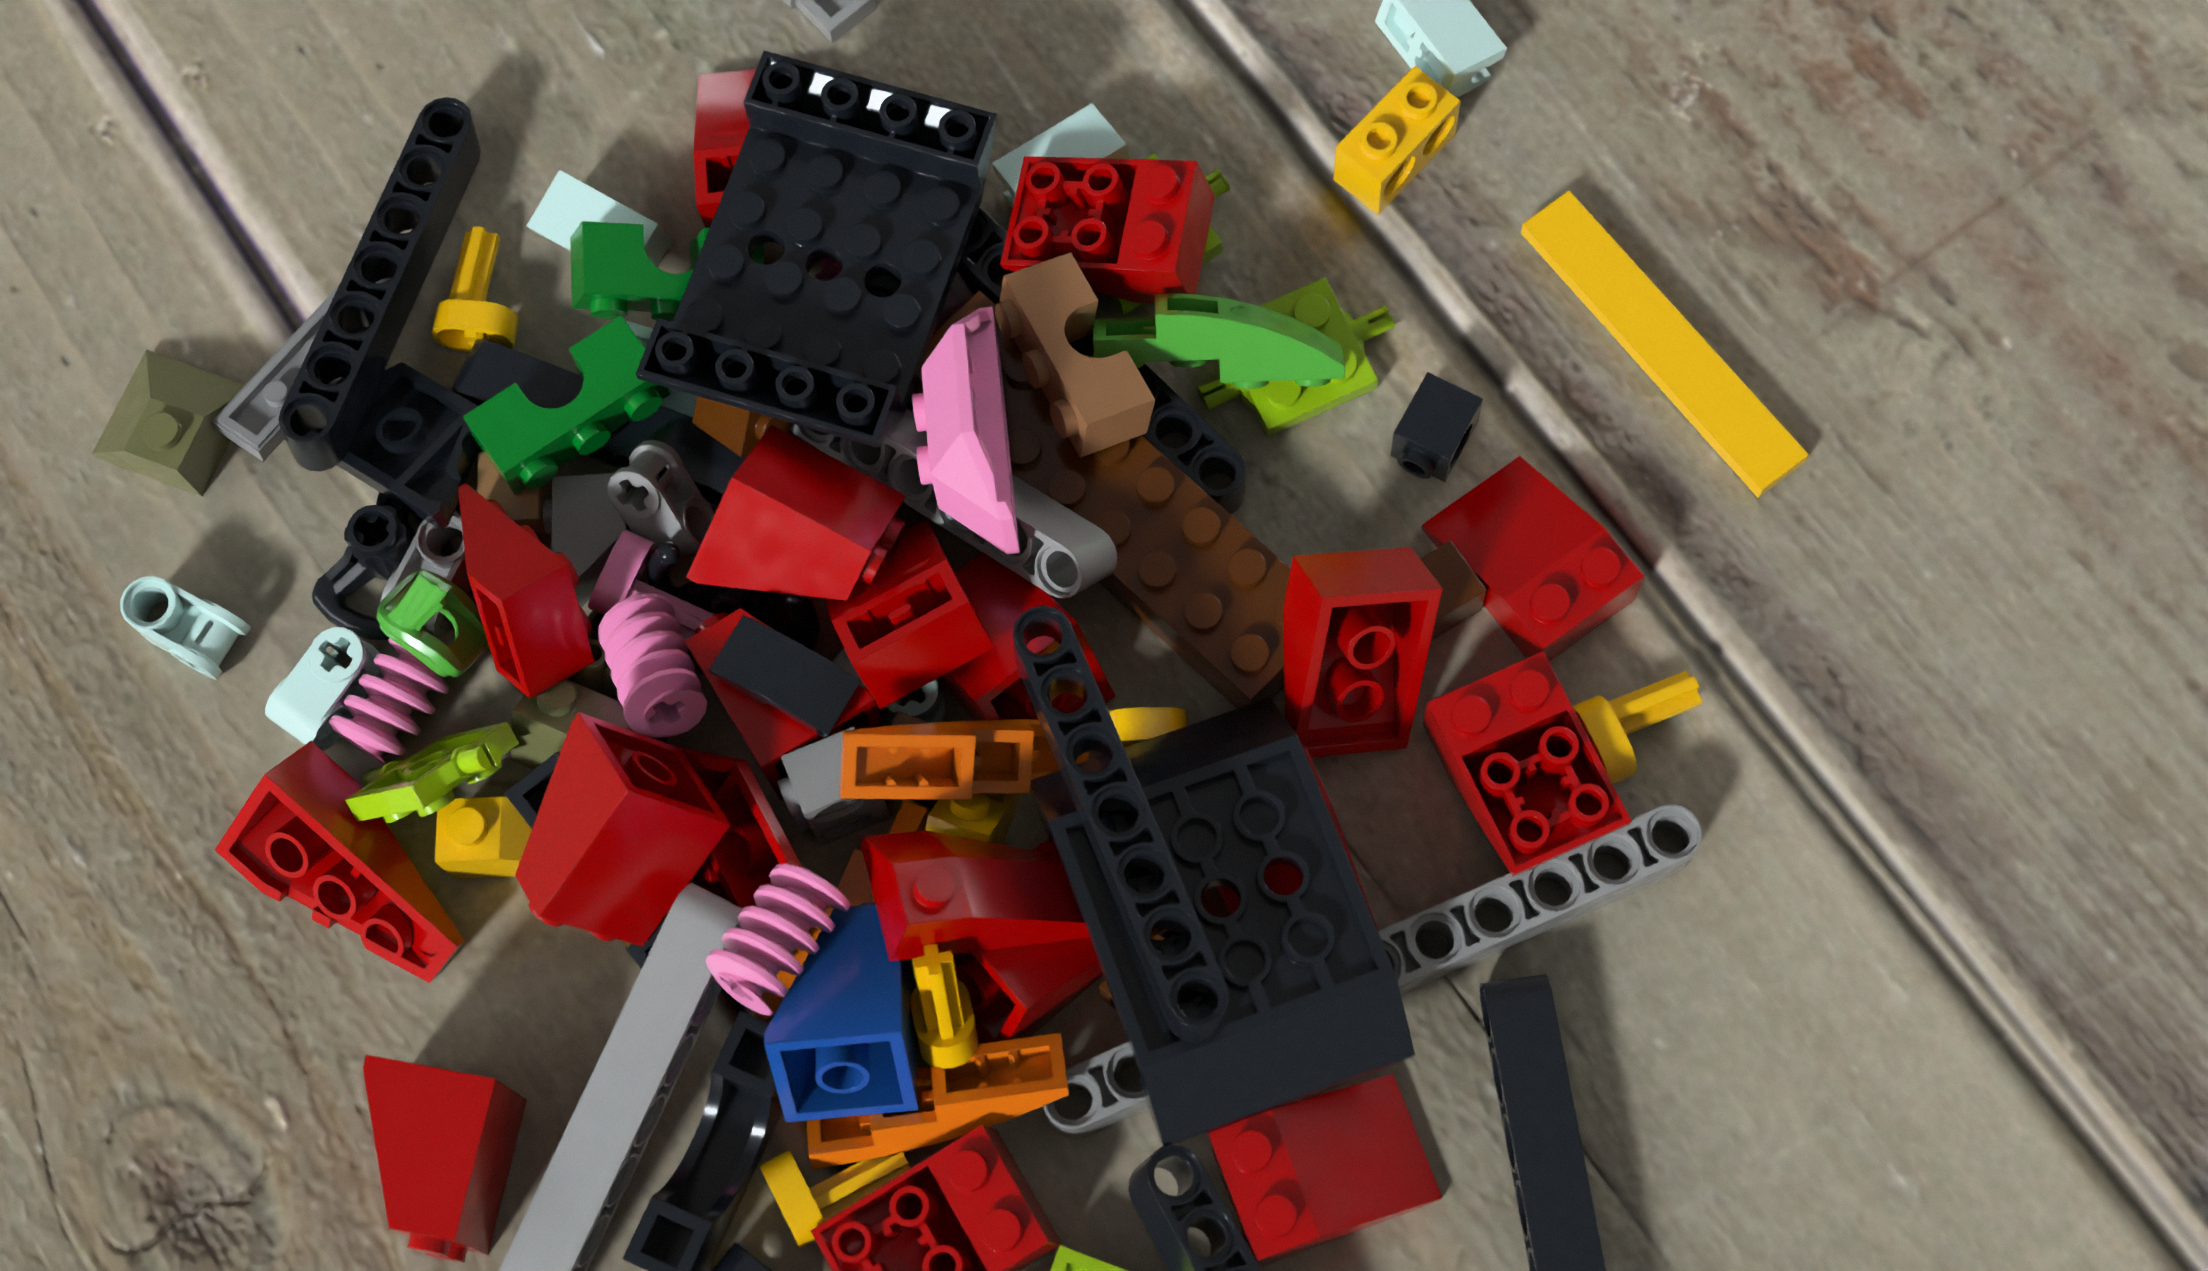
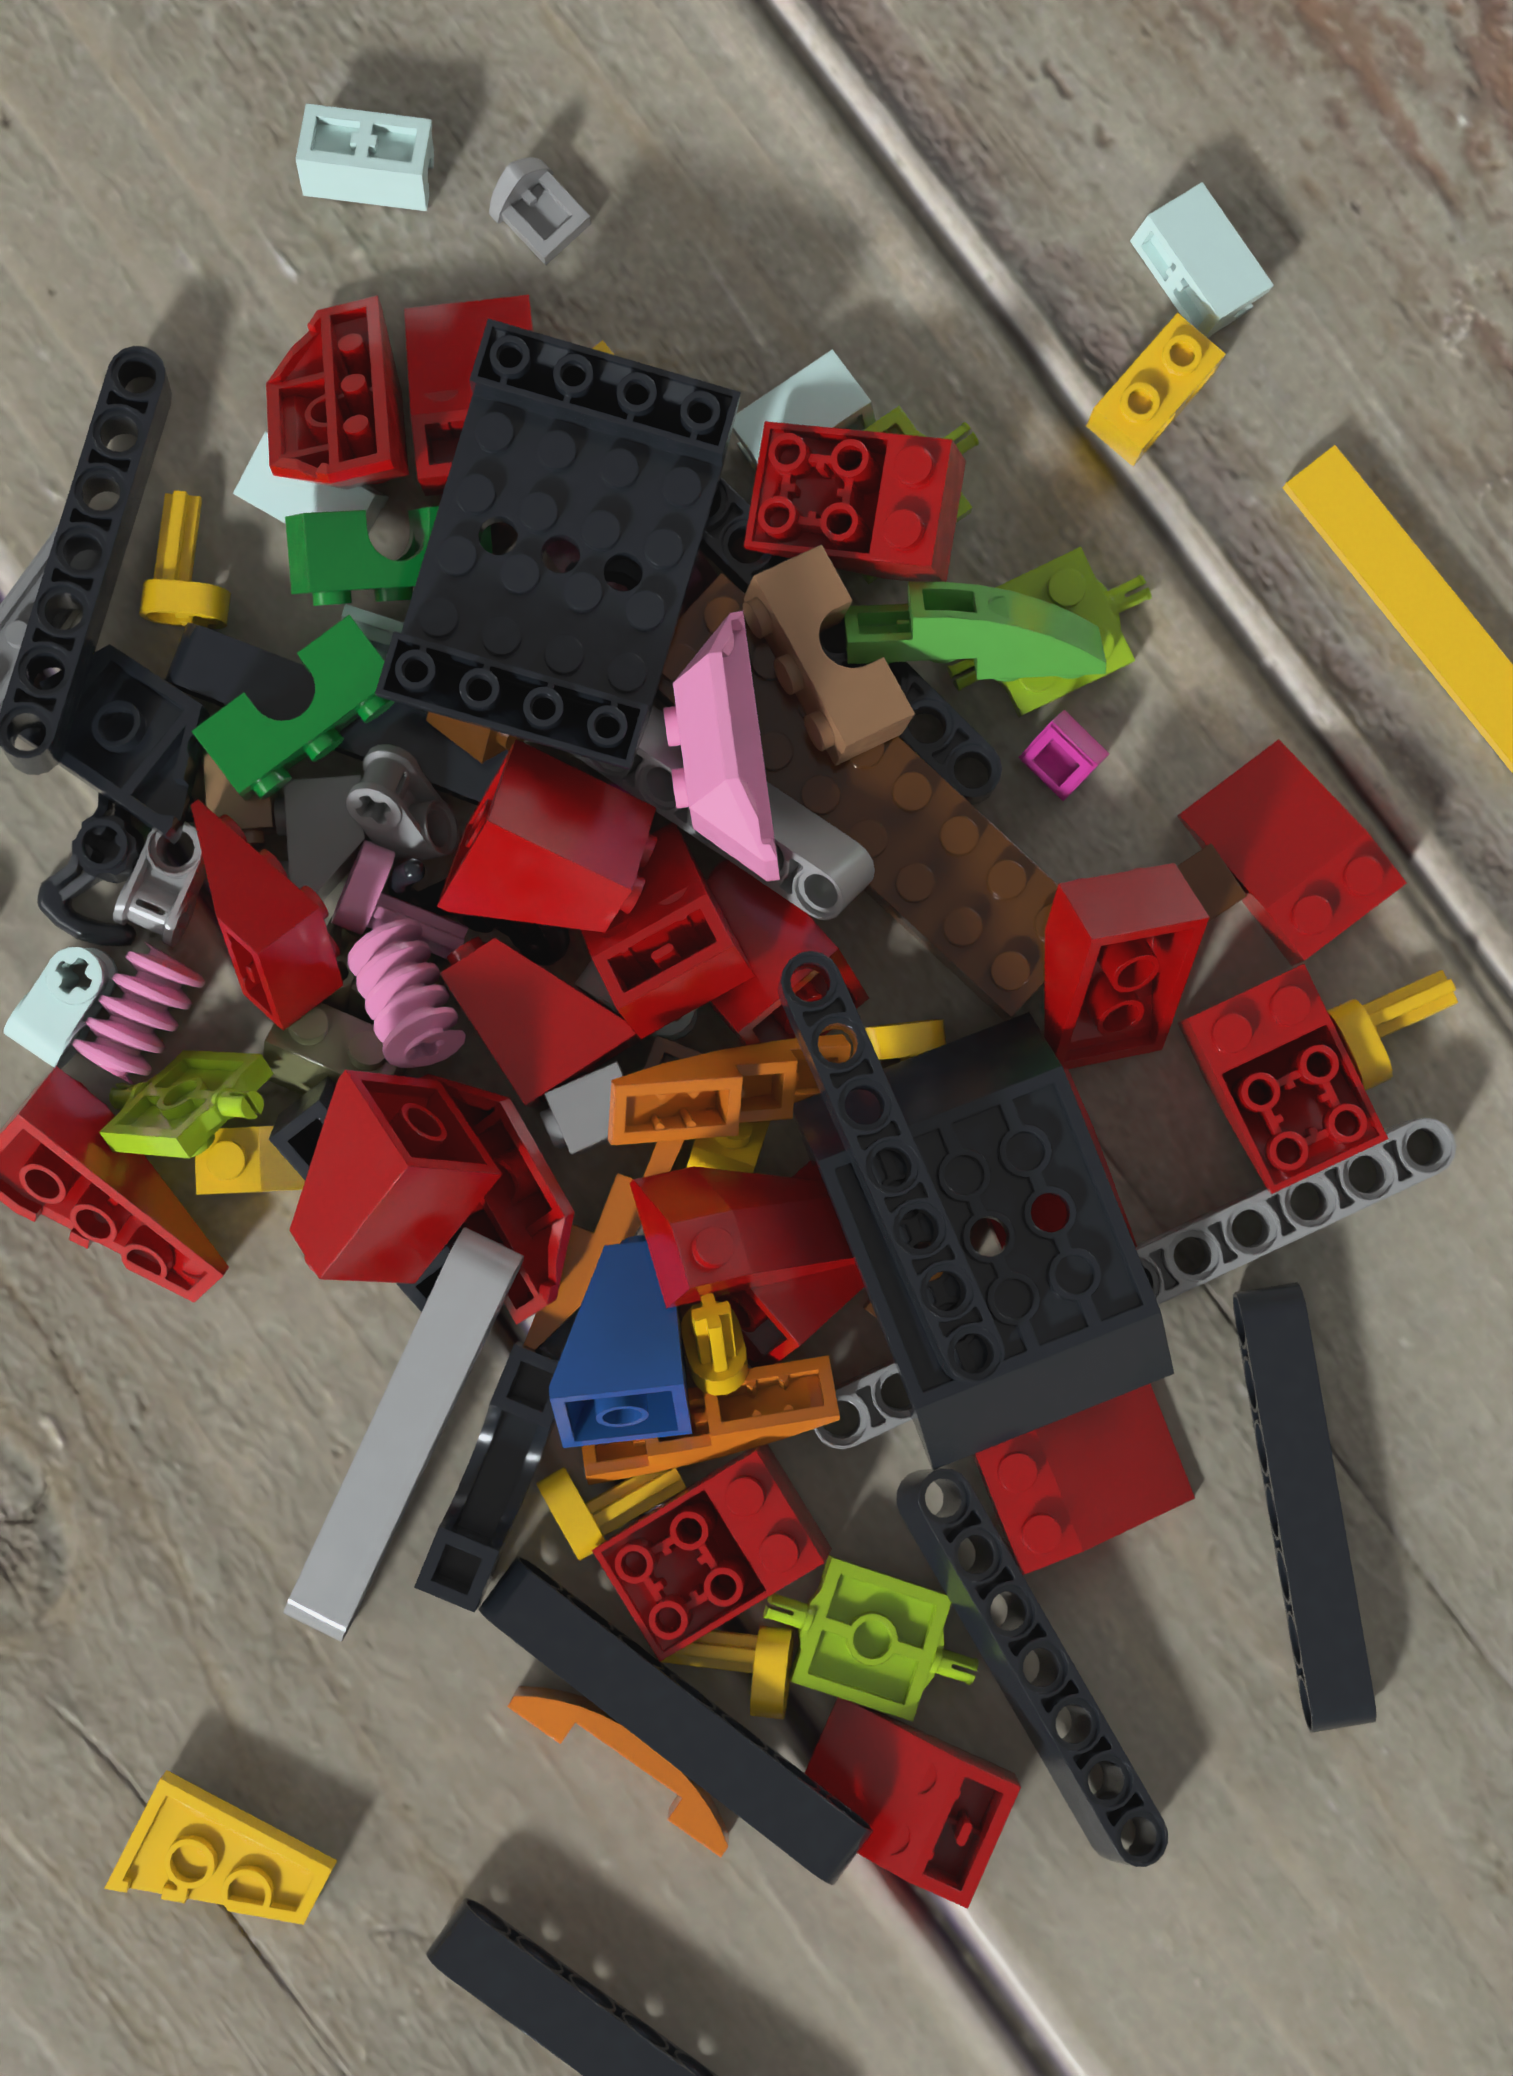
camera: 10 degrees left, 15 degrees up
red slope [363,1055,527,1263] -> none
bright green piece [376,569,489,677] -> none
bright pink piece [705,863,851,1016] -> none
black slope [708,615,861,738] -> none
black brick [1390,372,1483,482] -> none
none -> red wedge [266,296,409,489]
none -> dark pink brick [1018,709,1110,801]

